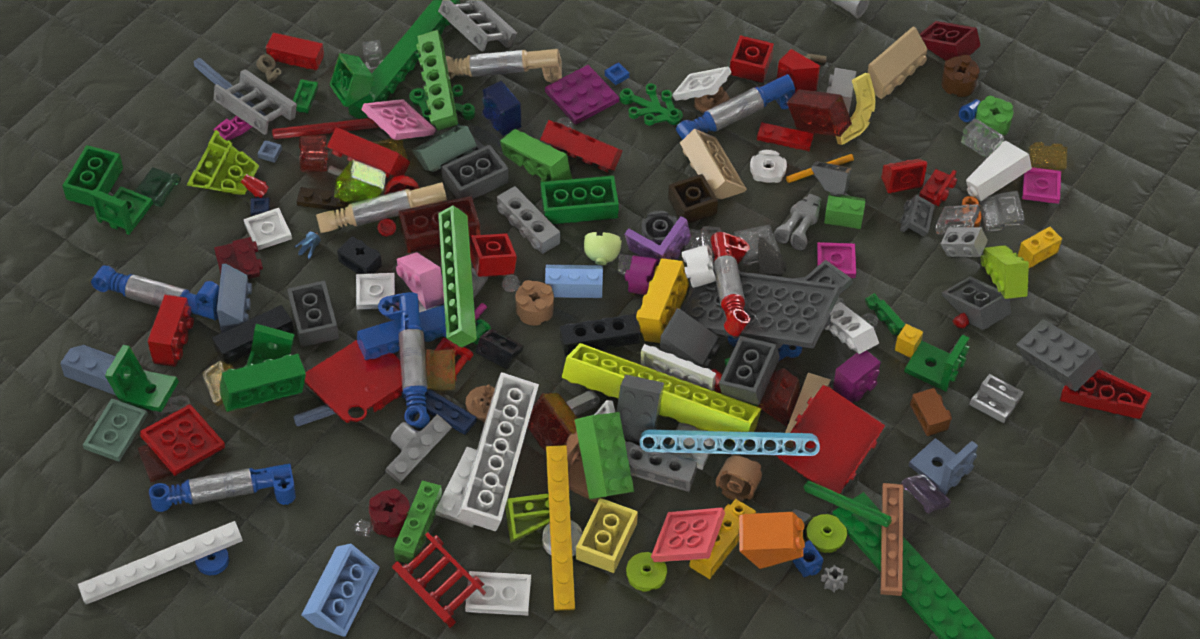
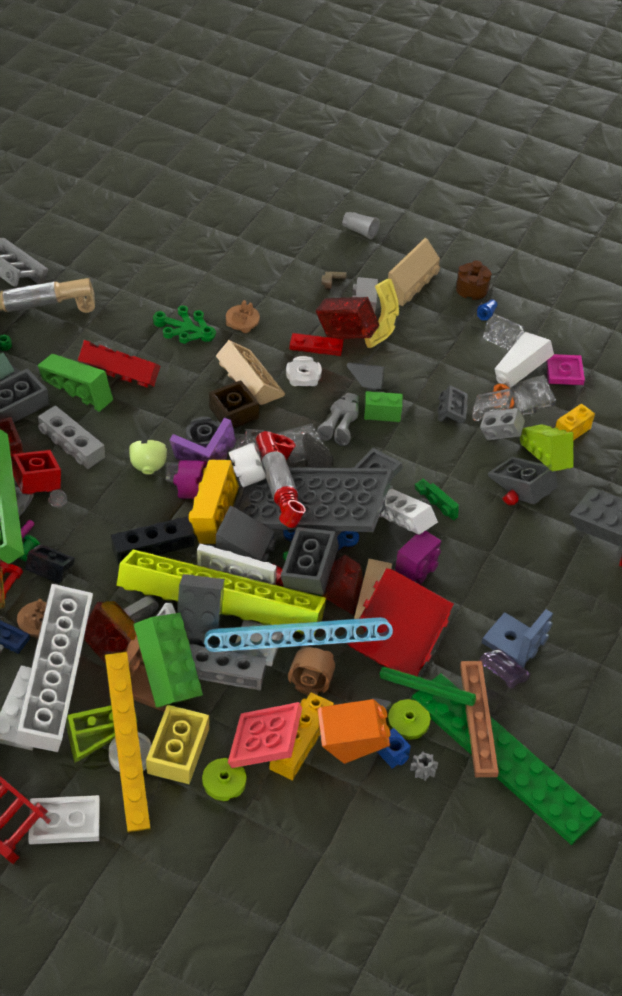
camera: 10 degrees left, 5 degrees down
clear blue brick [482,81,521,136] -> none
medium nougat brick [515,280,554,326] -> none
green brick [541,176,619,224] -> none
magenta plate [545,65,619,125] -> none
light blue slope [545,265,603,298] -> none
blue plate [605,62,630,86] -> none
white plate [672,66,731,101] -> none
piece [676,74,796,140] -> none
red brick [730,35,774,83] -> none
red slope [777,49,820,93] -> none
light orange bar [786,154,854,183] -> none
dark pink plate [817,242,856,278] -> none
red slope [881,159,927,193] -> none
yellow brick [895,324,923,358] -> none
green bracket [904,334,970,392] -> none
dark orange brick [910,388,952,436] -> none
red bracket [919,169,958,207] -> none
dark red slope [920,21,981,61] -> none
light grey slope [969,374,1024,423] -> none
bright green brick [974,96,1013,139] -> none
clear yellow bracket [1028,142,1068,170] -> none

